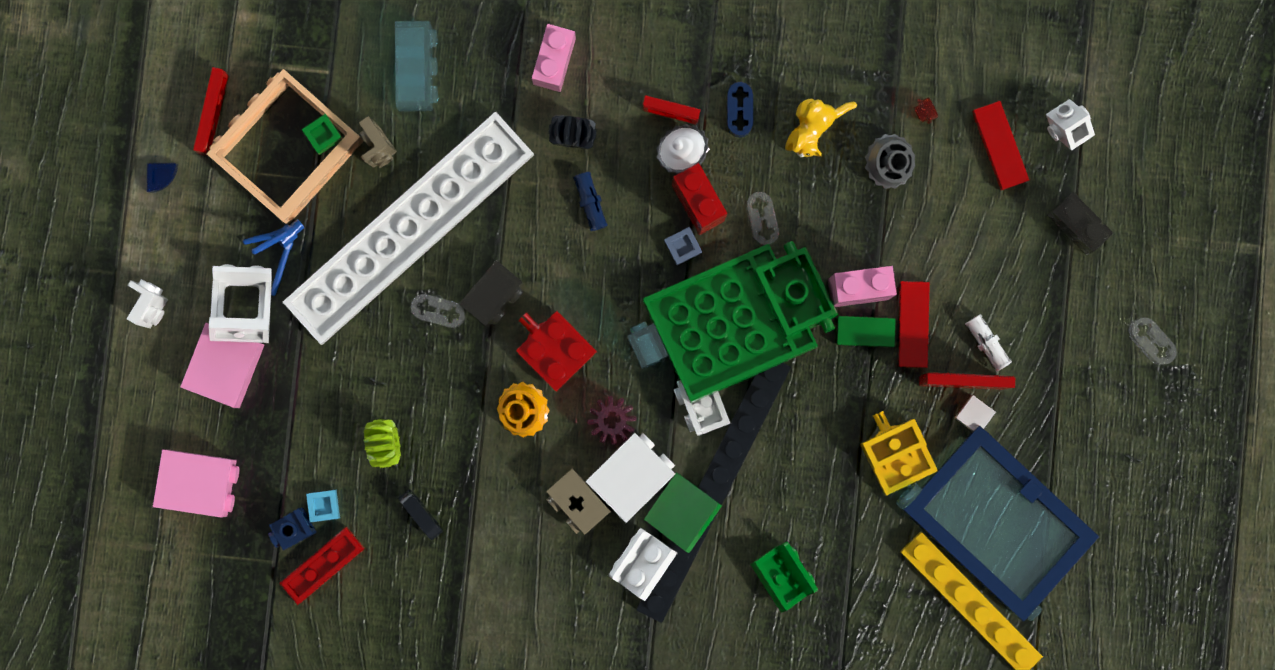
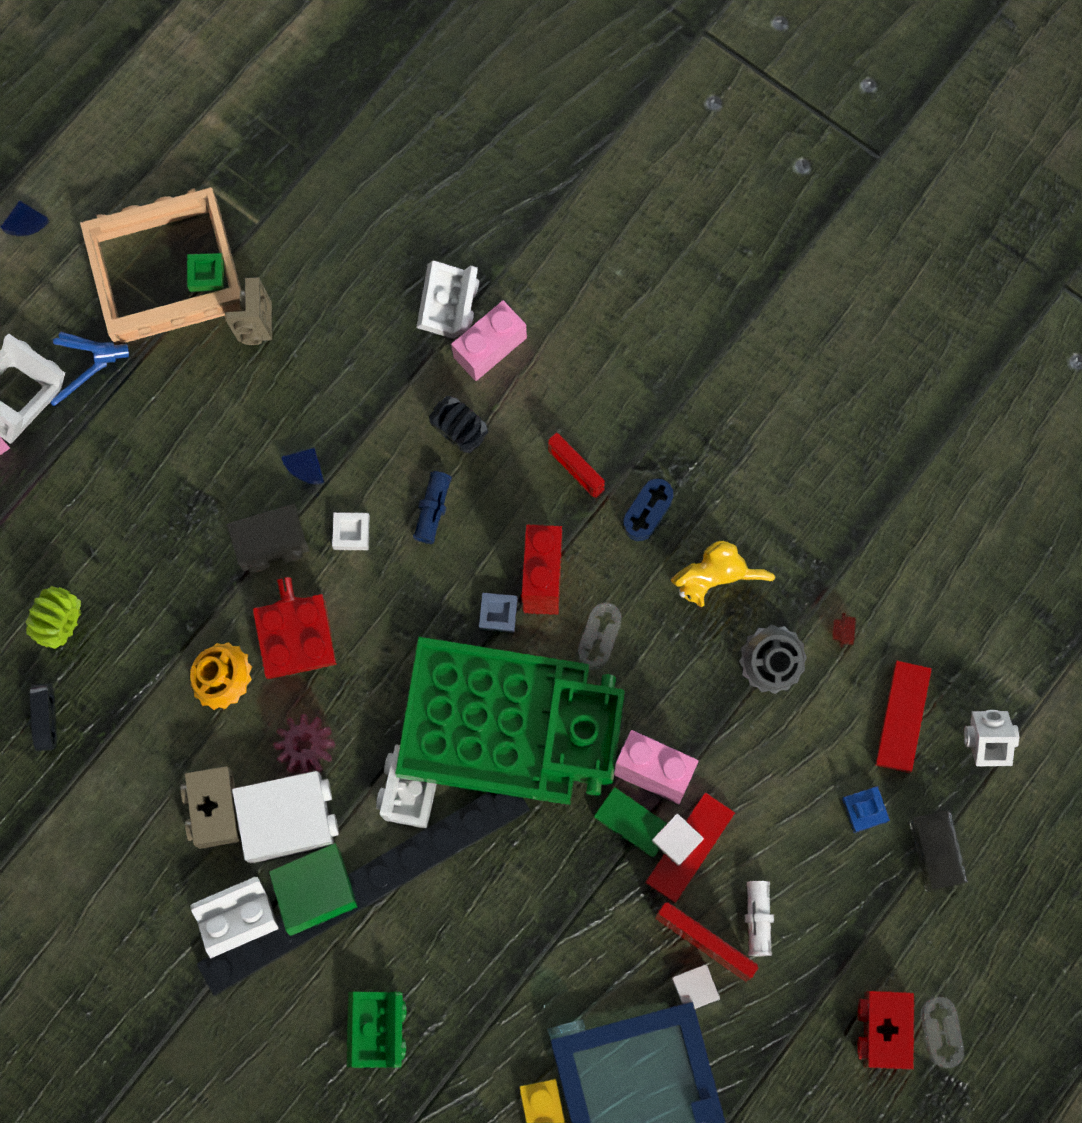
camera: 40 degrees right, 10 degrees down
red tile [193,67,229,156] -> none
white plate [283,112,534,345] -> none
clear light blue brick [395,21,438,111] -> none
clear beam [411,294,465,328] -> none
clear light blue brick [627,322,668,370] -> none
white piece [656,123,709,174] -> none
yellow plate [860,411,938,496] -> none
none -> clear blue tile [281,448,325,484]
none -> white tile [332,513,370,550]
none -> white bracket [416,261,479,339]
none -> white tile [652,814,704,866]
none -> blue tile [842,786,890,833]
none -> red brick [857,991,914,1069]

